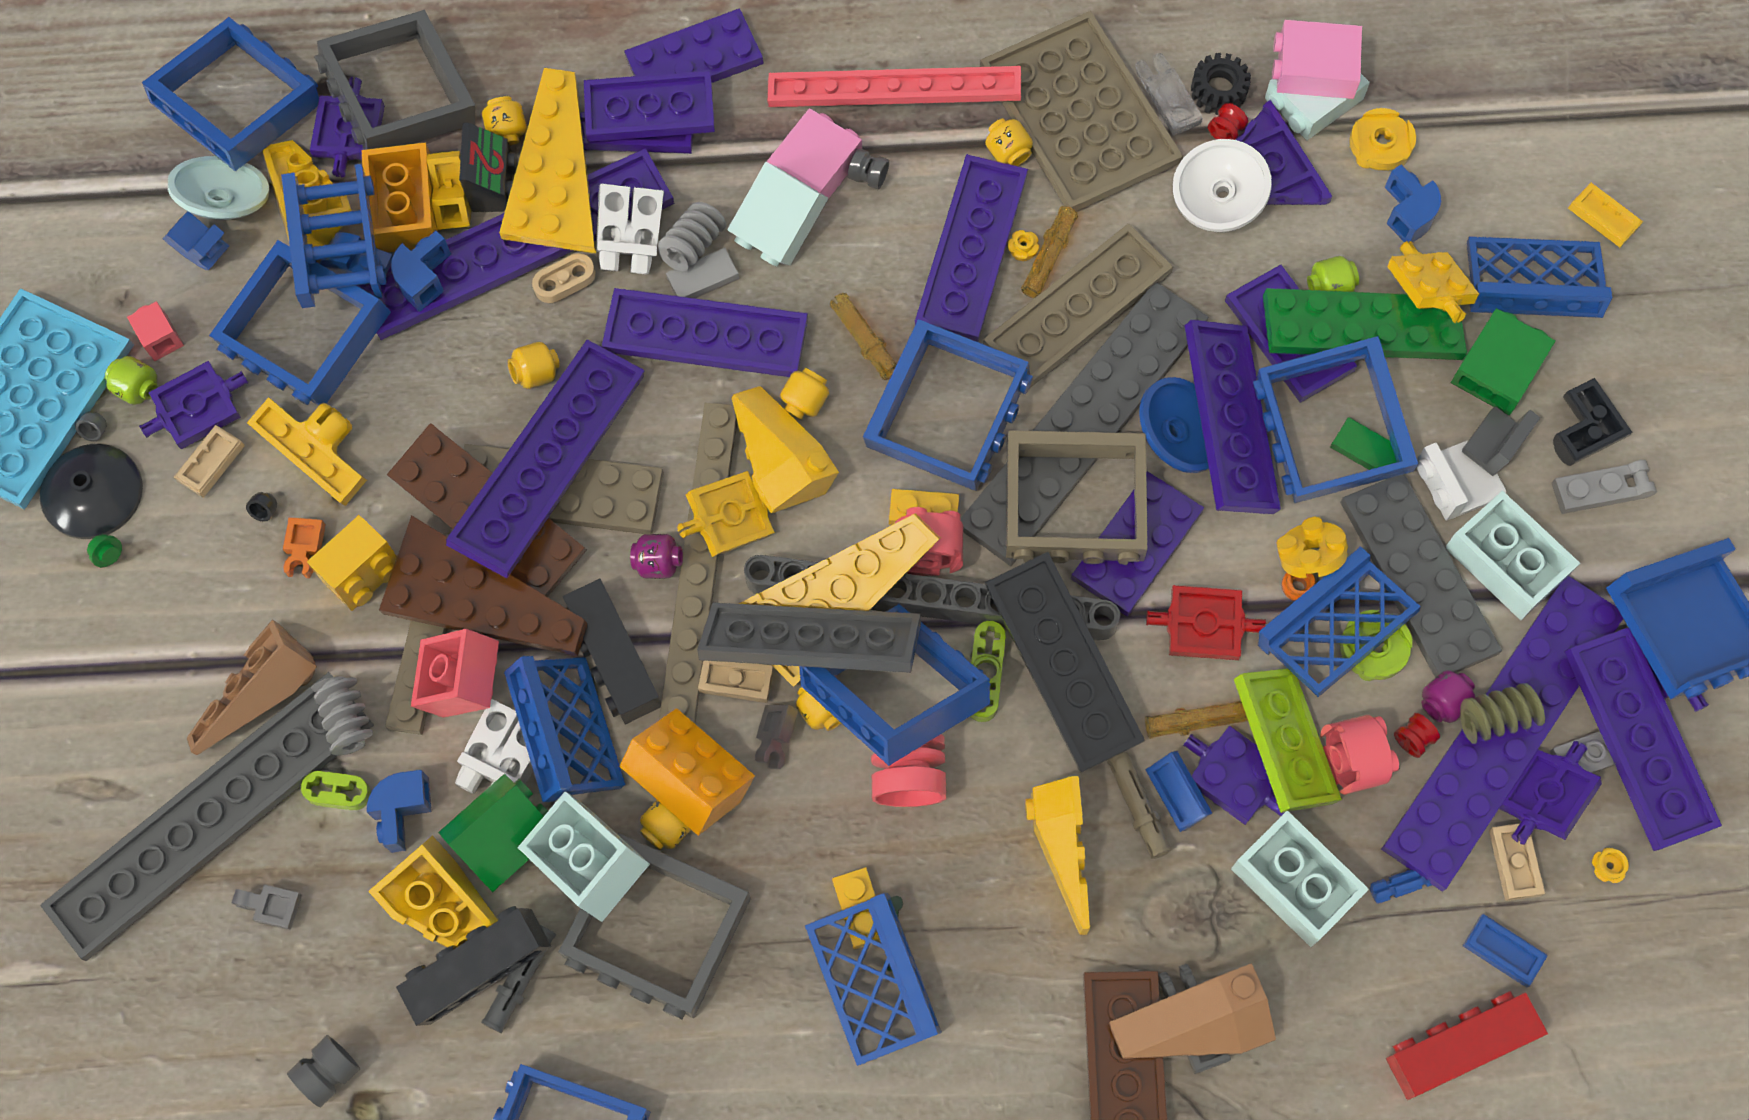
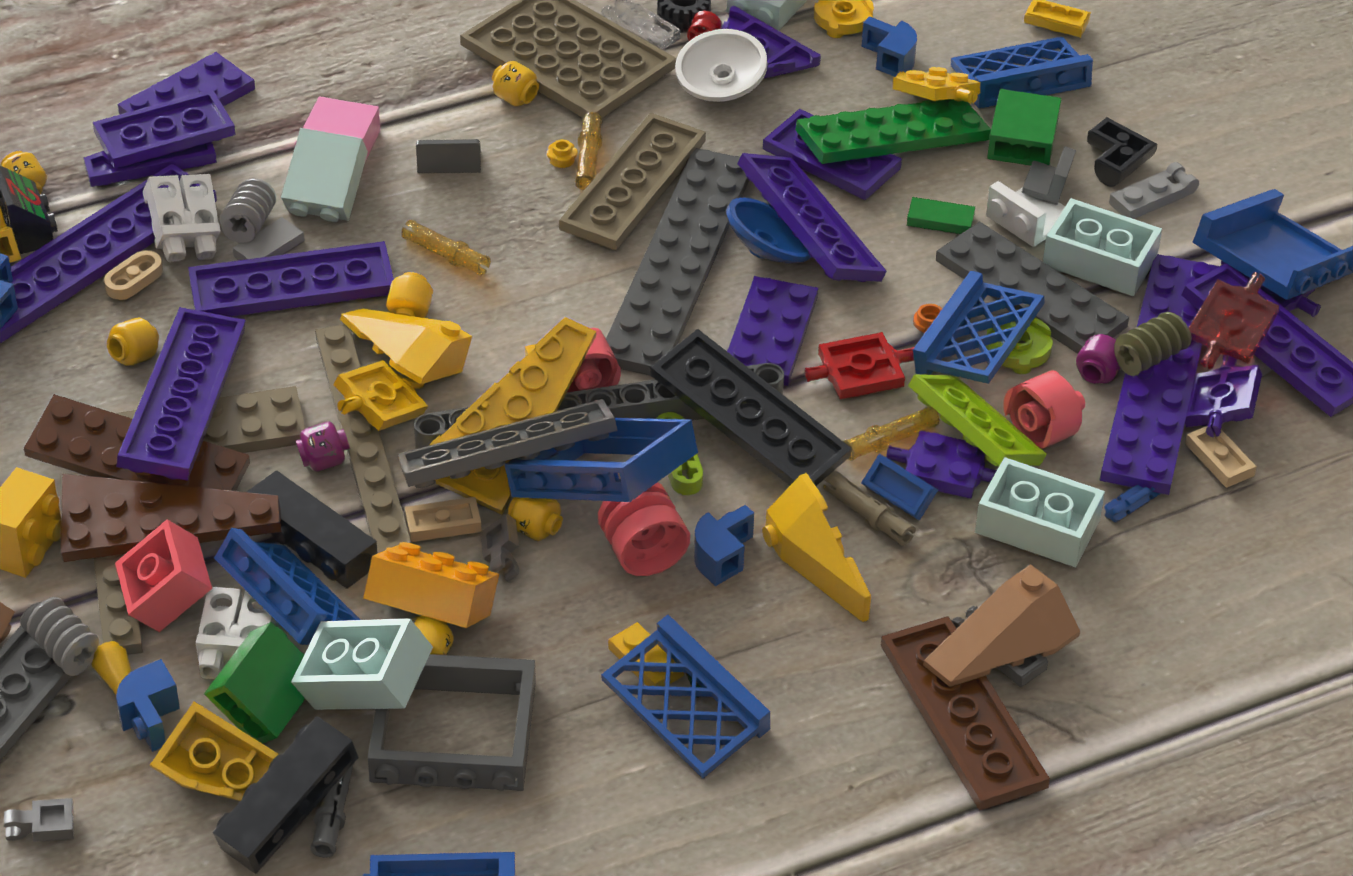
camera: 25 degrees left, 25 degrees down
lime beam [301,771,371,810] -> none
yellow wing [499,68,596,253] -> none
coral plate [767,66,1021,107] -> none
dark grey wheel [848,148,890,190] -> none
blue window [863,319,1033,491] -> none
dark purple plate [915,154,1028,342] -> none
dark tan window [1006,430,1147,565] -> none
blue window [1253,336,1418,503] -> none
yellow plate [1276,517,1348,578] -> none
lime head [1307,256,1359,292] -> none
red brick [1386,991,1548,1100] -> none
red wheel [1394,713,1440,758] -> none
blue tile [1462,914,1548,988] -> none
yellow plate [1592,848,1629,883] -> none
none -> yellow cone [92,641,132,695]
none -> dark grey panel [416,139,481,173]
none -> blue brick [694,505,754,586]
none -> clear red plate [1189,272,1279,369]

